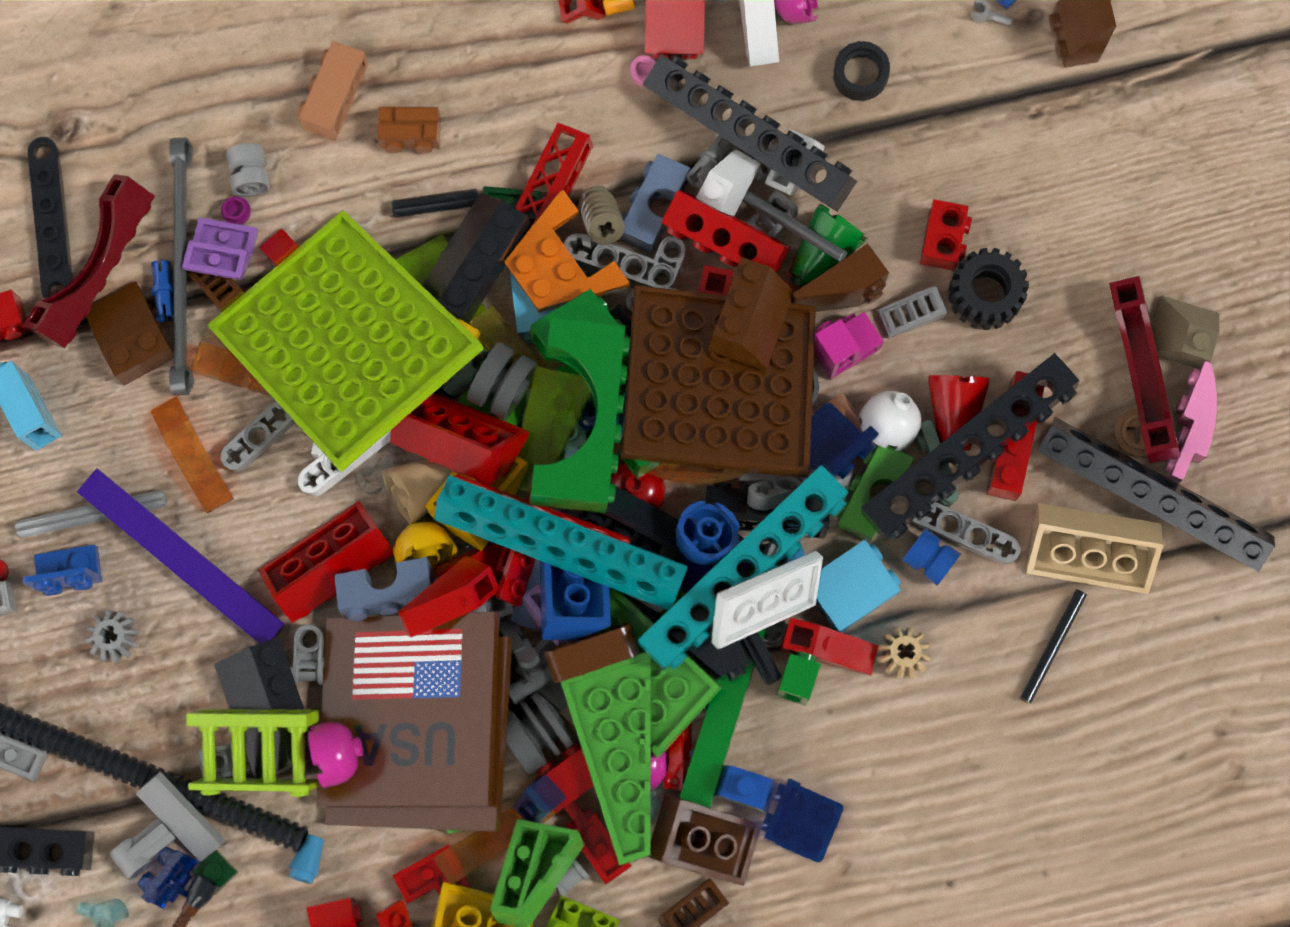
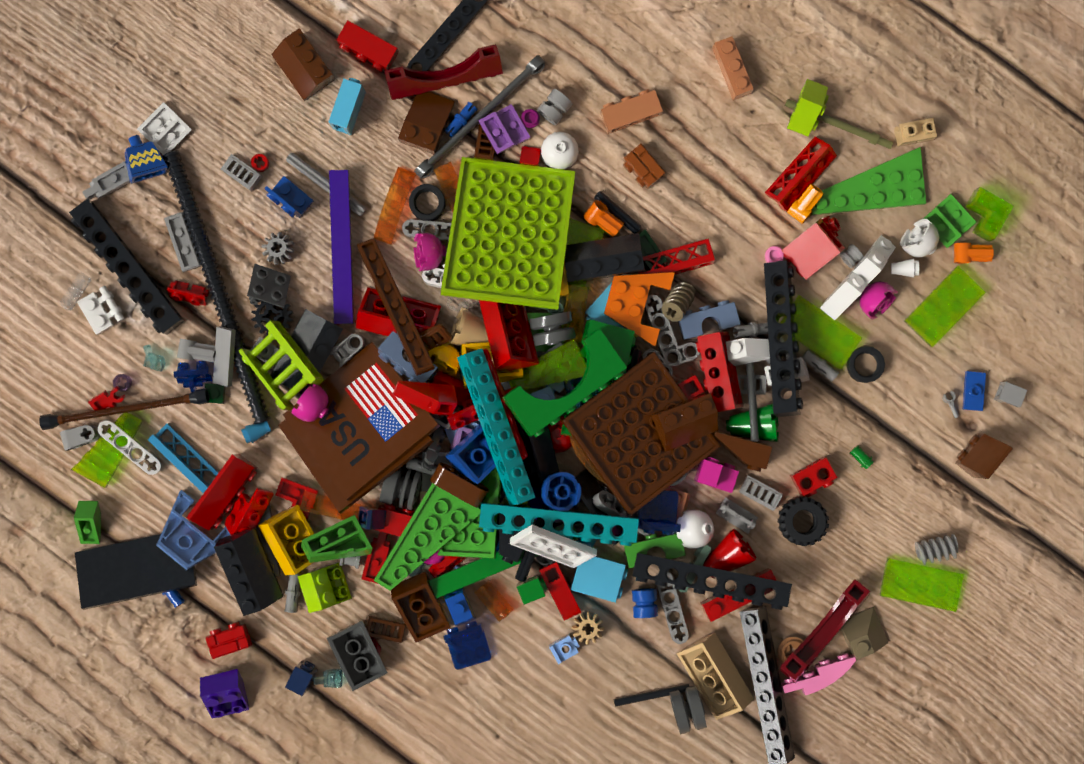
camera: 45 degrees right, 10 degrees up
none -> red hinge [167,280,209,306]
none -> dark grey hinge [247,264,291,308]
none -> black gear [251,301,294,335]
none -> reddish brown tile [357,238,435,376]
none -> black tyre [409,184,446,221]
none -> dark pink cylinder [414,233,446,271]
none -> reddish brown slope [419,323,453,351]
none -> clear orange hinge [474,580,513,622]
none -> white cylinder [541,131,579,169]
none -> light blue brick [549,634,580,665]
none -> orange piece [584,200,624,237]
none -> dark grey wheel [669,686,707,735]
none -> light grey hinge [715,497,758,533]
none -> clear neon green plate [779,295,862,370]
none -> light grey pin [802,349,839,382]
none -> green pin [849,445,874,469]
none -> clear neon green plate [880,558,964,612]
none -> light grey piece [915,534,958,565]

